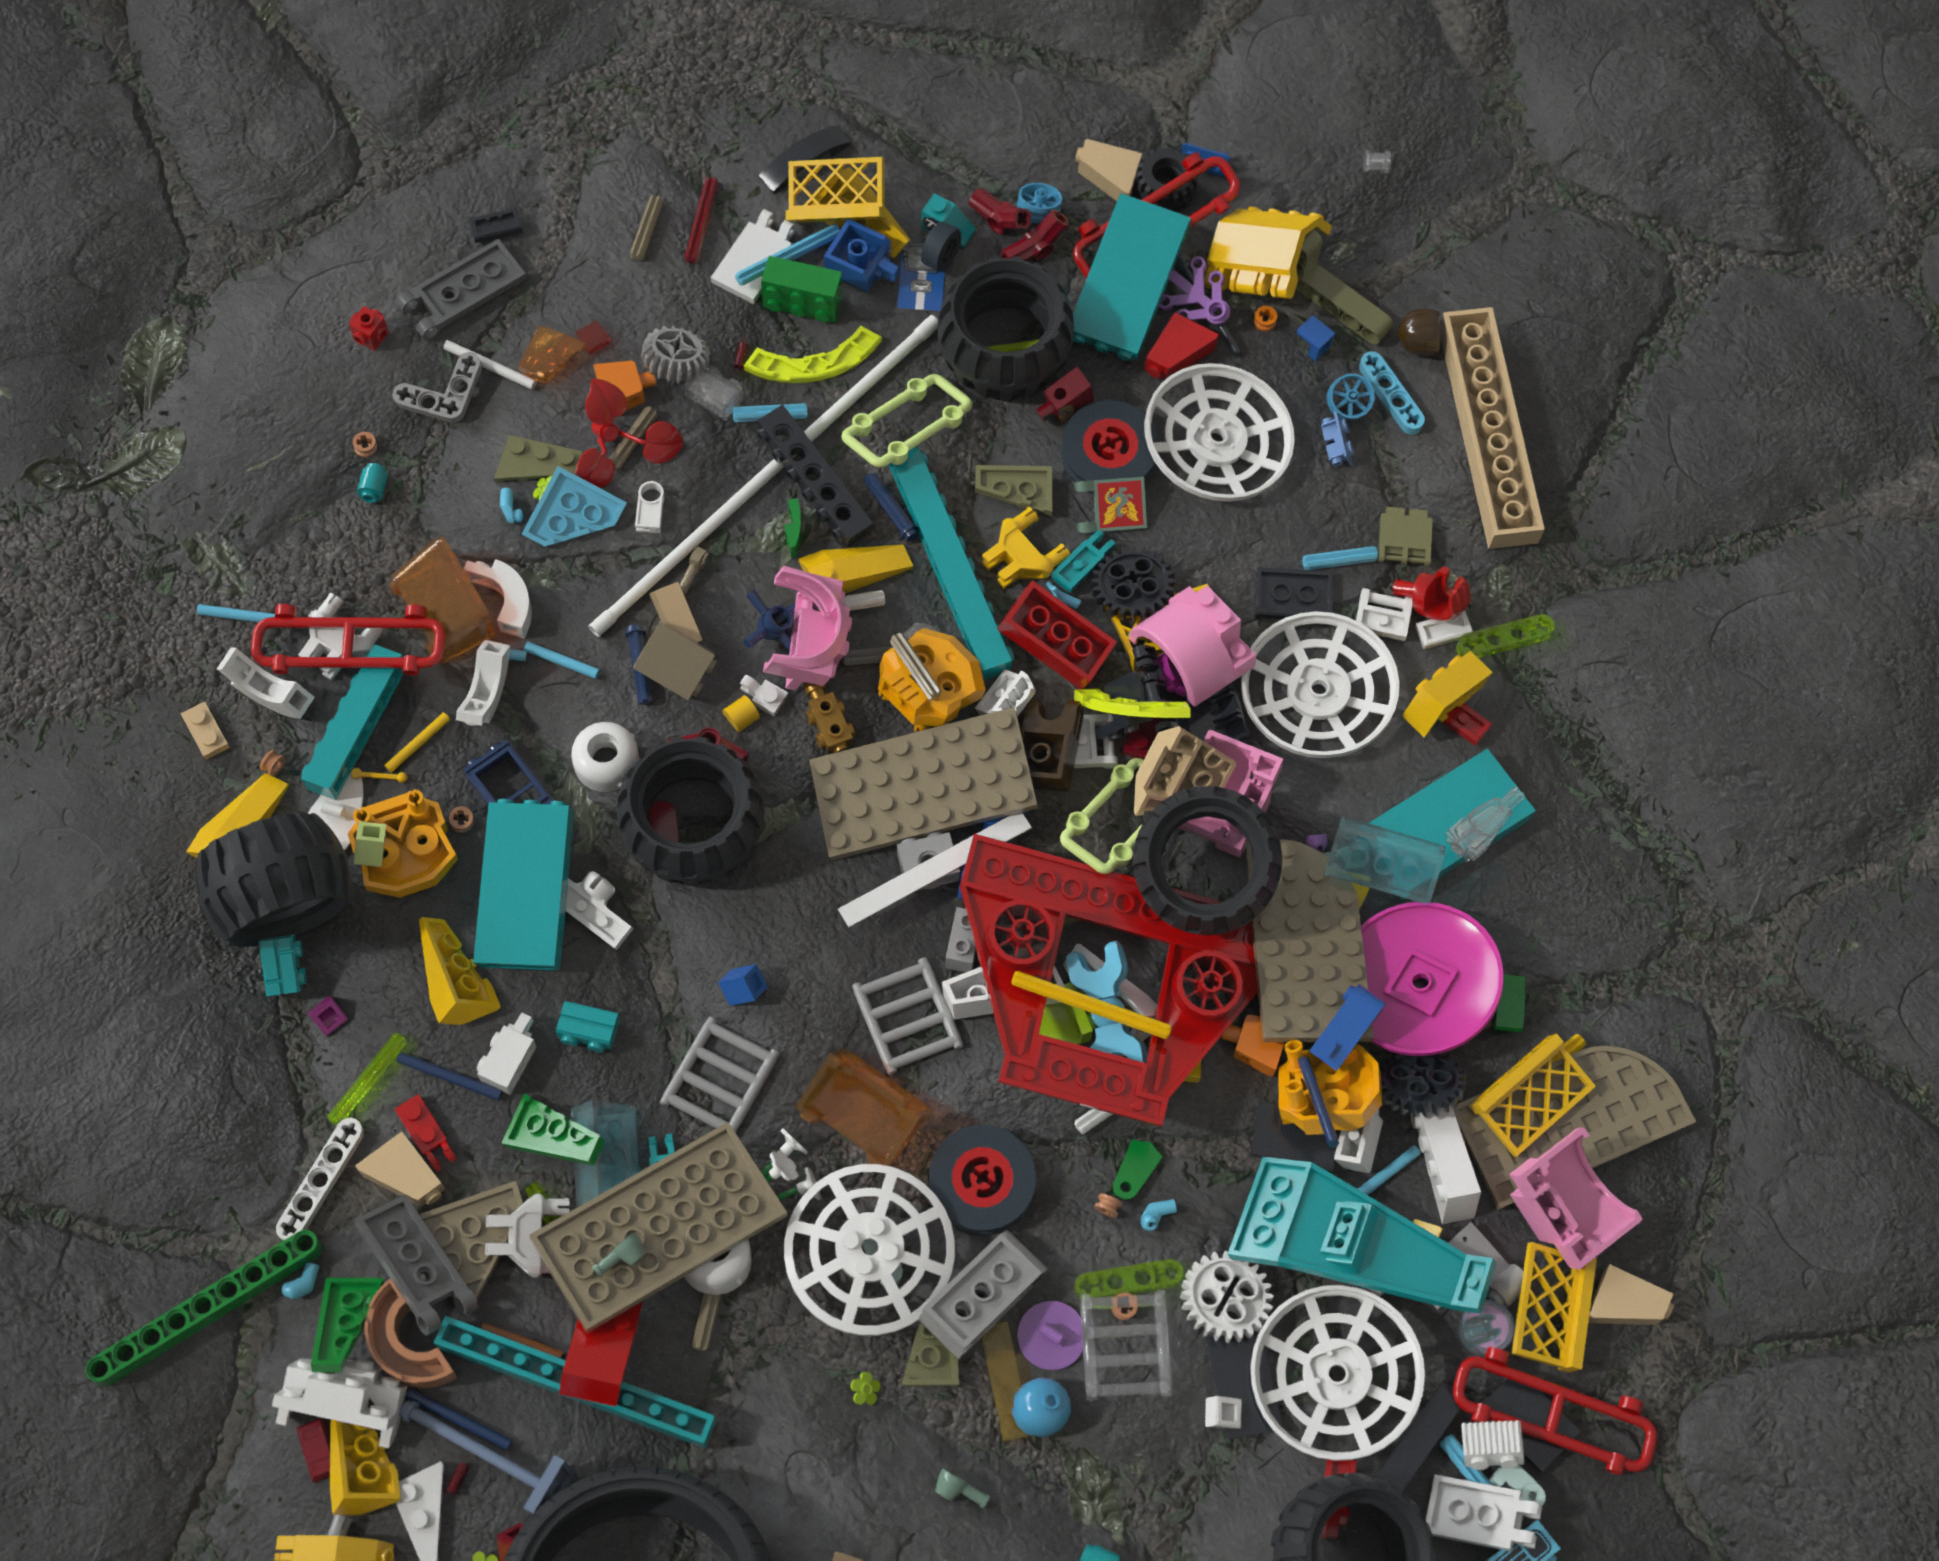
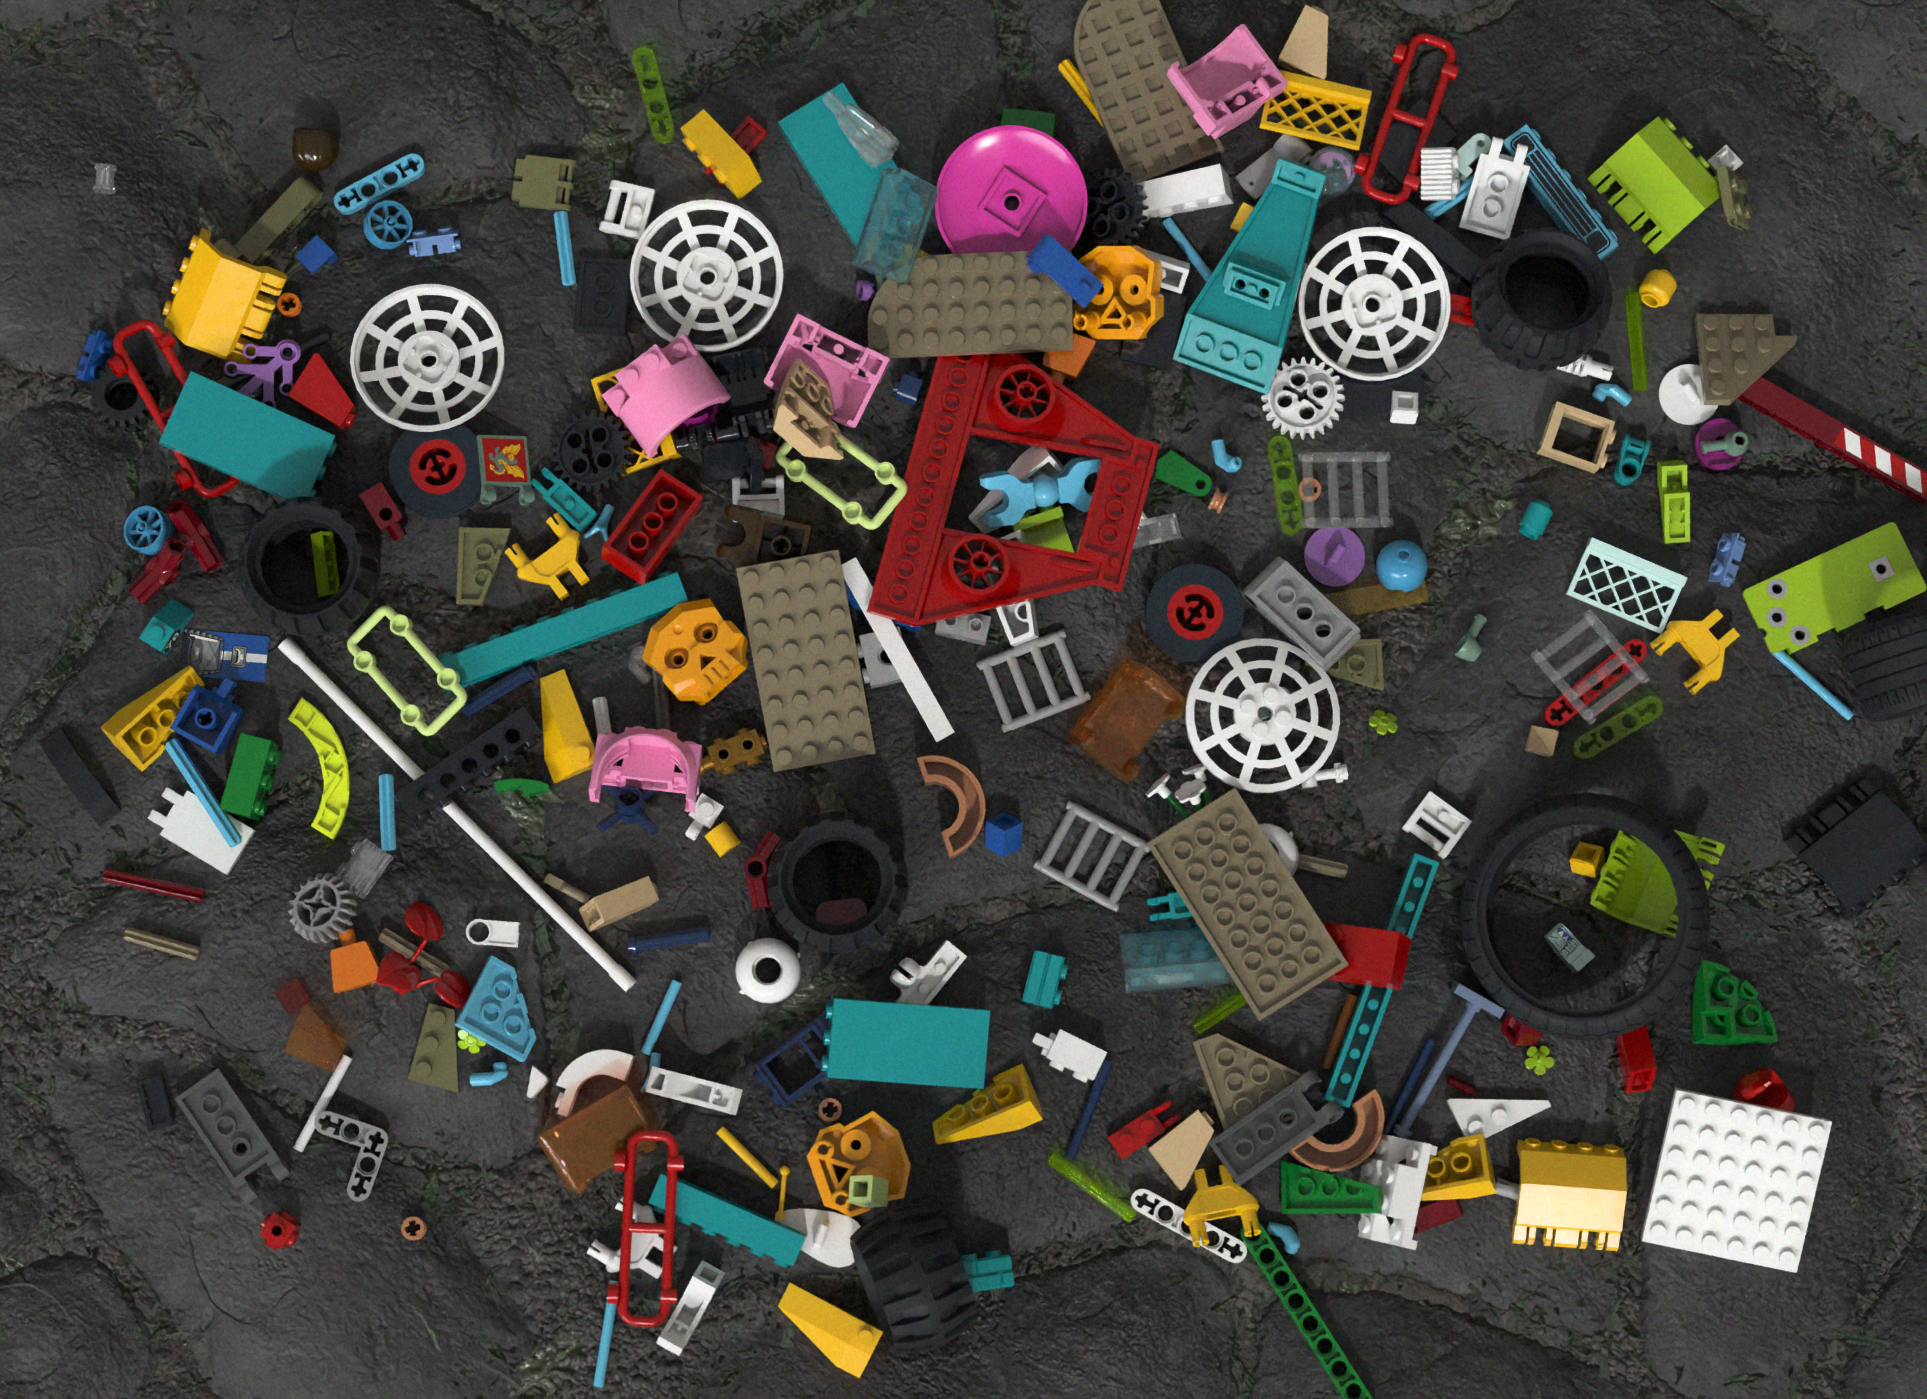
camera: 90 degrees left, 15 degrees up
tan plate [181,702,230,760] -> none
nougat bush [260,750,286,777] -> none
magenta slope [307,996,348,1036] -> none
teal brick [357,463,388,503] -> none
white connector [485,1194,569,1278] -> none
wing [502,1093,605,1166] -> none
sand green bar [592,1233,646,1278] -> none
dark tan brick [633,621,717,700] -> none
dark red piece [733,337,749,374] -> none
yellow fence [786,157,887,223] -> none
dark tan axle [890,633,942,700] -> none
black wheel [921,222,961,272] -> none
white slope [975,669,1036,716] -> none
yellow axle [1011,971,1171,1039] -> none
neon yellow tile [1074,689,1190,718] -> none
tan slope [1075,139,1142,201] -> none
black tyre [1133,786,1282,935] -> none
dark blue bar [1298,1056,1339,1148] -> none
red piece [1393,566,1471,620] -> none
white tile [1415,611,1474,650] -> none
tan brick [1440,307,1545,549] -> none
yellow fence [1468,1033,1596,1157] -> none
none -> white slope [527,1066,550,1098]
none -> dark blue plate [892,371,924,406]
none -> nougat brick [917,756,985,859]
none -> clear slope [1132,513,1181,550]
none -> yellow connector [1183,1164,1261,1247]
none -> white bar [1299,763,1348,788]
none -> white plate [1402,791,1472,859]

